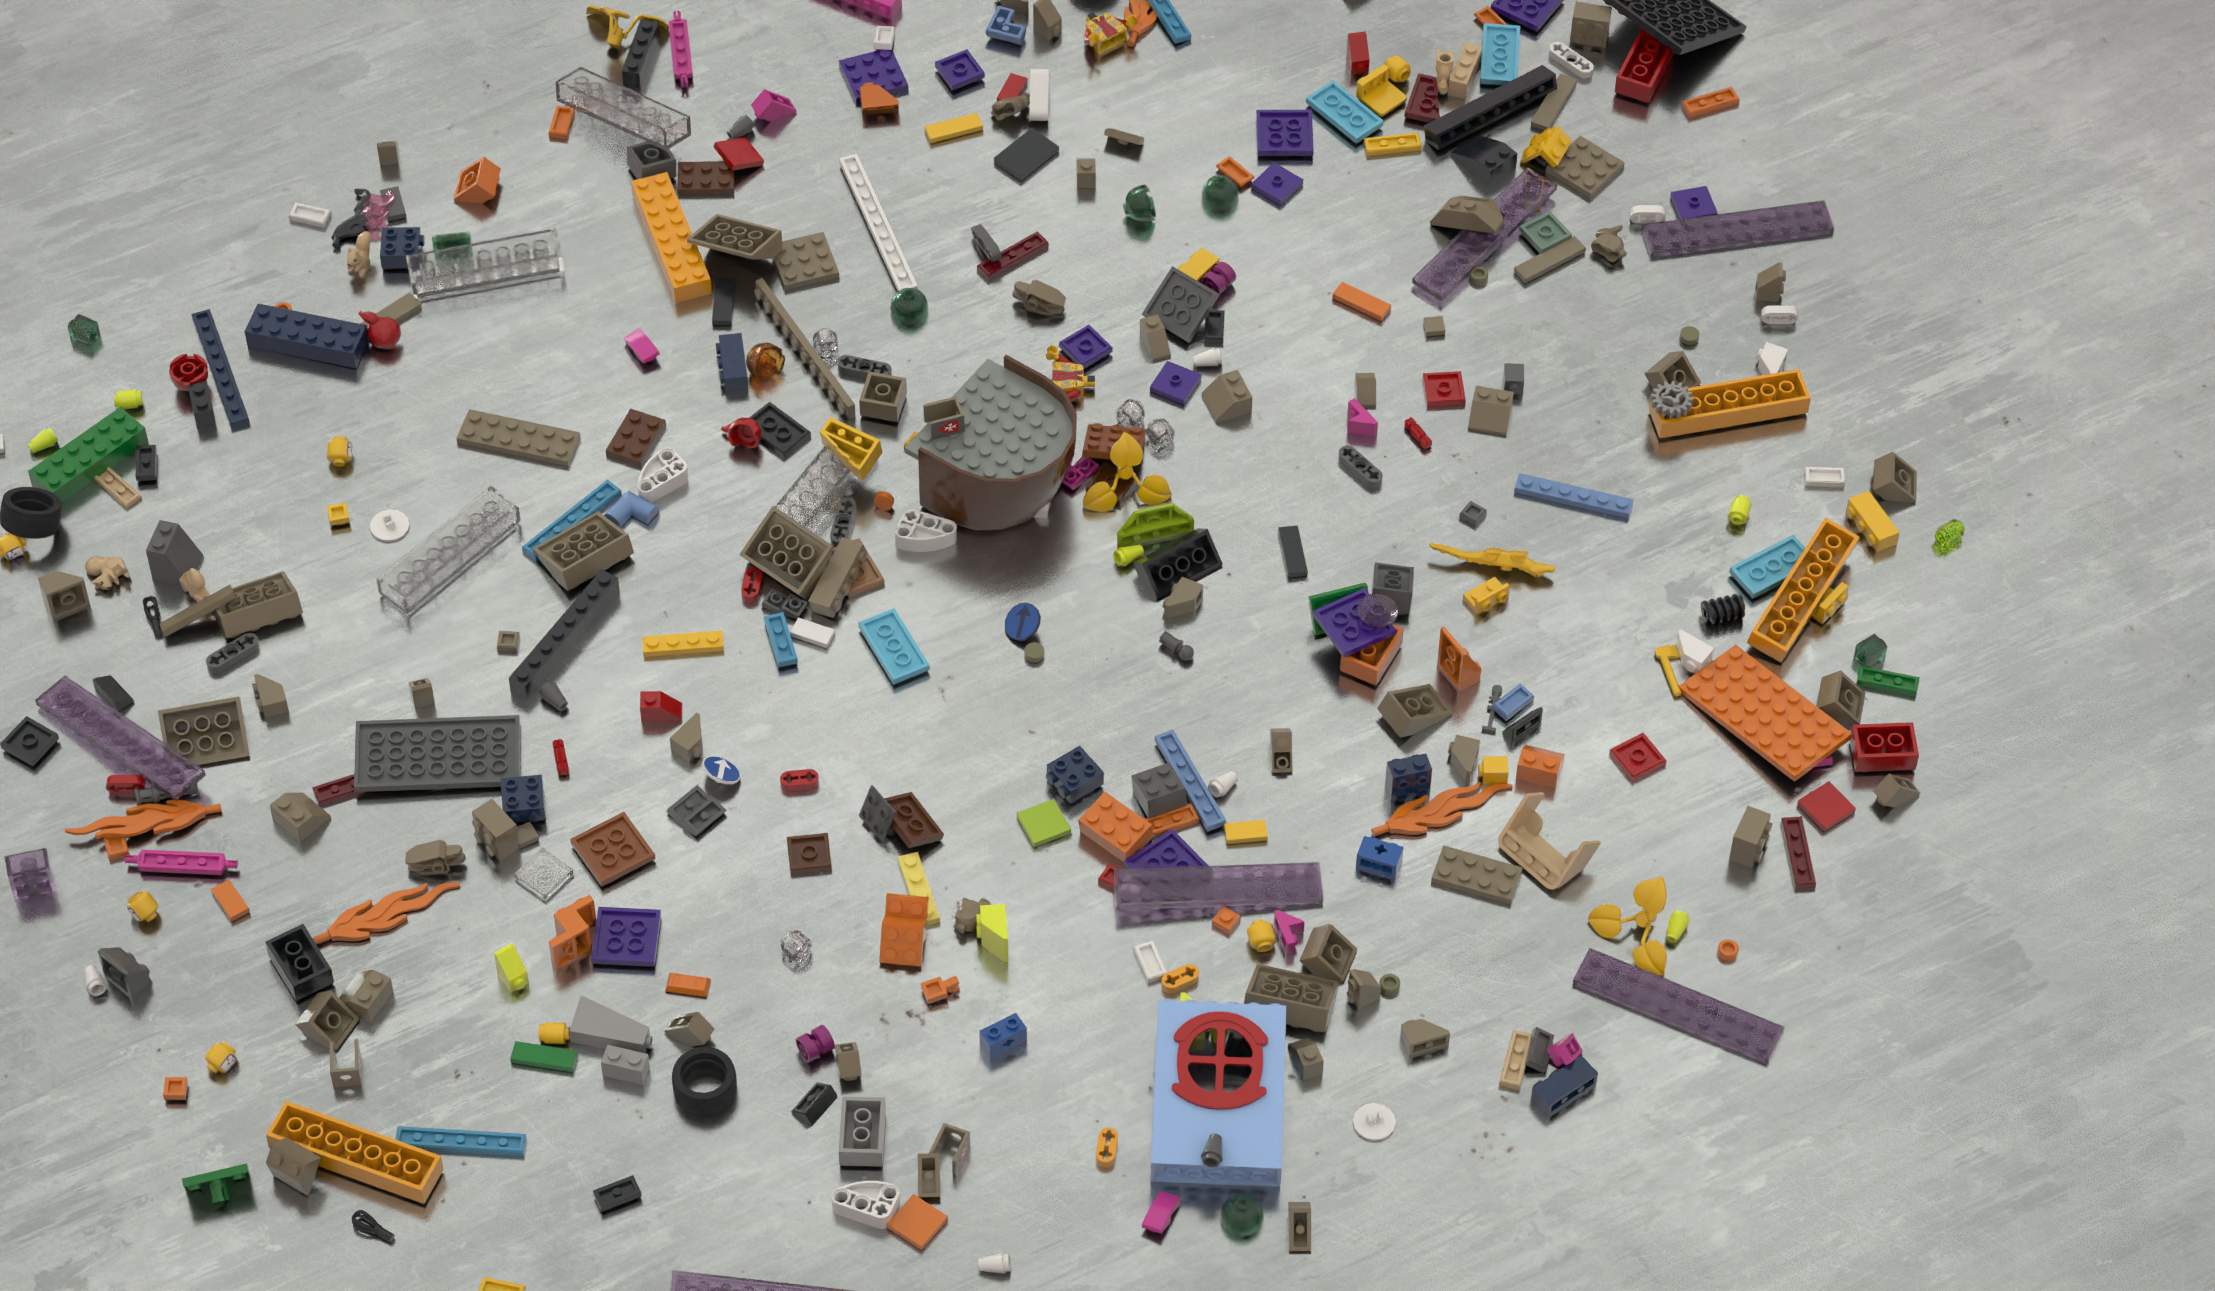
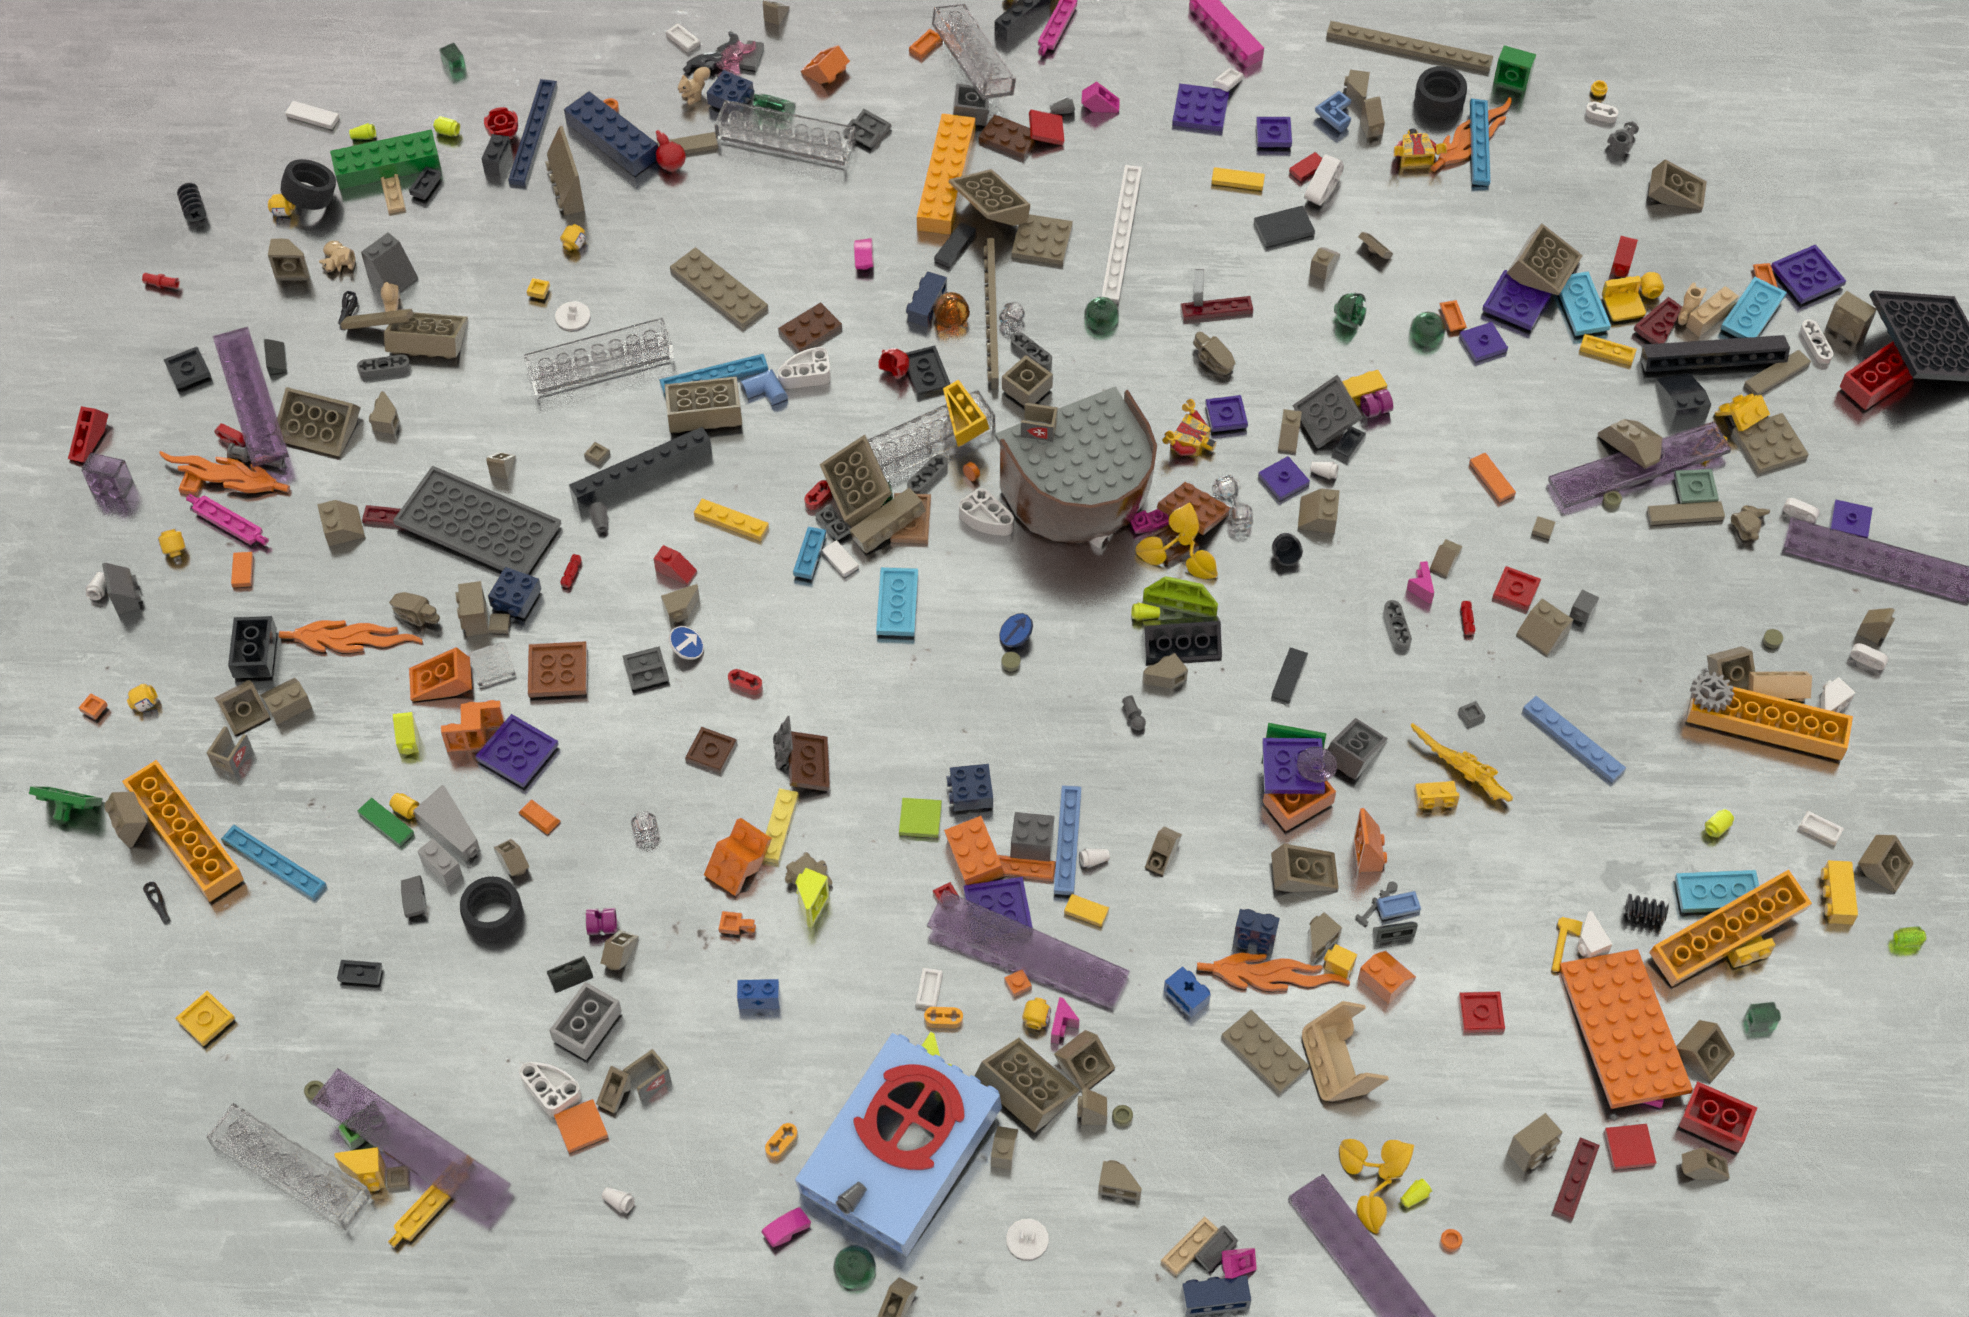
camera: 30 degrees right, 5 degrees up
orange slope [859,82,899,112] -> none
dark tan animal [990,93,1030,121] -> none
orange tile [1681,87,1740,118] -> none
green tile [1856,666,1920,697] -> none
none -> dark grey slope [401,875,425,918]
none -> orange slope [409,647,472,701]
none -> dark tan slope [545,126,585,215]
none -> dark grey slope [843,108,892,148]
none -> black hair [1272,533,1303,566]
none -> dark tan slope [1507,223,1583,295]
none -> tan brick [1748,671,1812,701]

